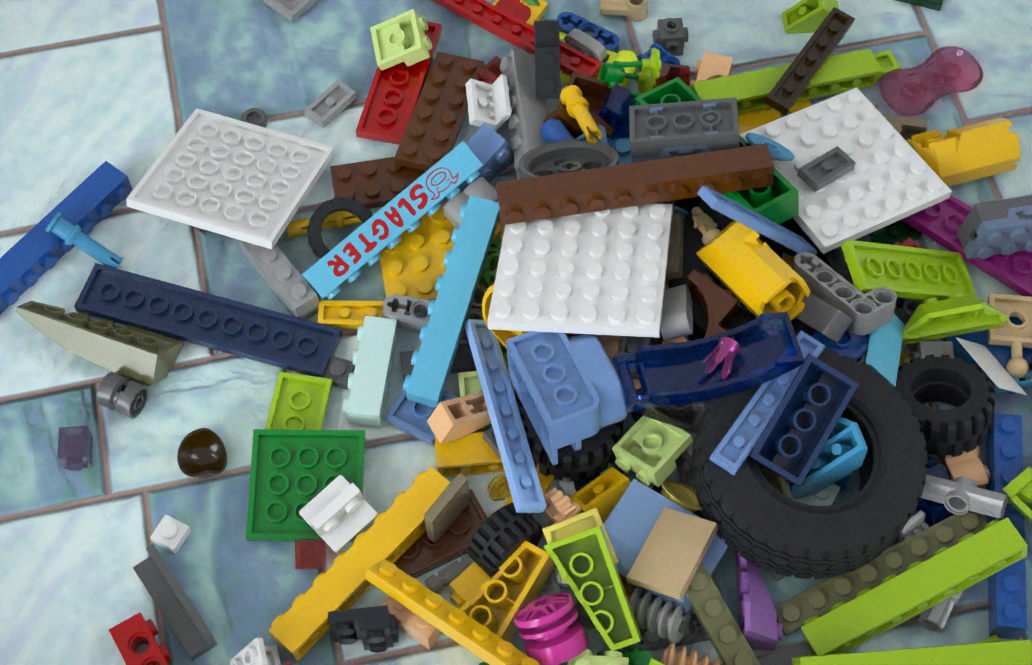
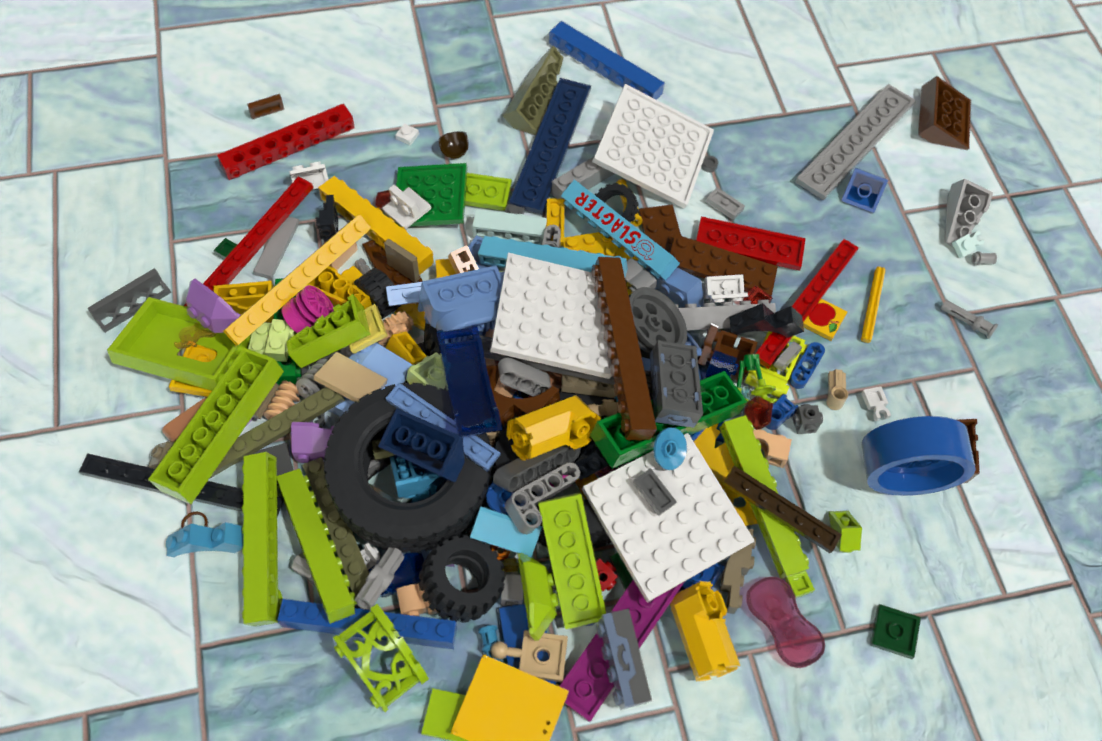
camera: 85 degrees right, 0 degrees up
dark azure pin [45,212,123,268] -> none
clear purple brick [57,425,93,471] -> none
dark grey wheel [96,372,149,419] -> none
dark grey fence [133,544,217,661] -> none
yellowish green plate [370,9,432,71] -> none
blue cone [541,118,575,143] -> none
yellow pin [560,85,602,143] -> none
medium blue tile [697,186,817,255] -> none
flat silver piece [702,337,740,380] -> none
white sticker [955,337,1027,395] -> none

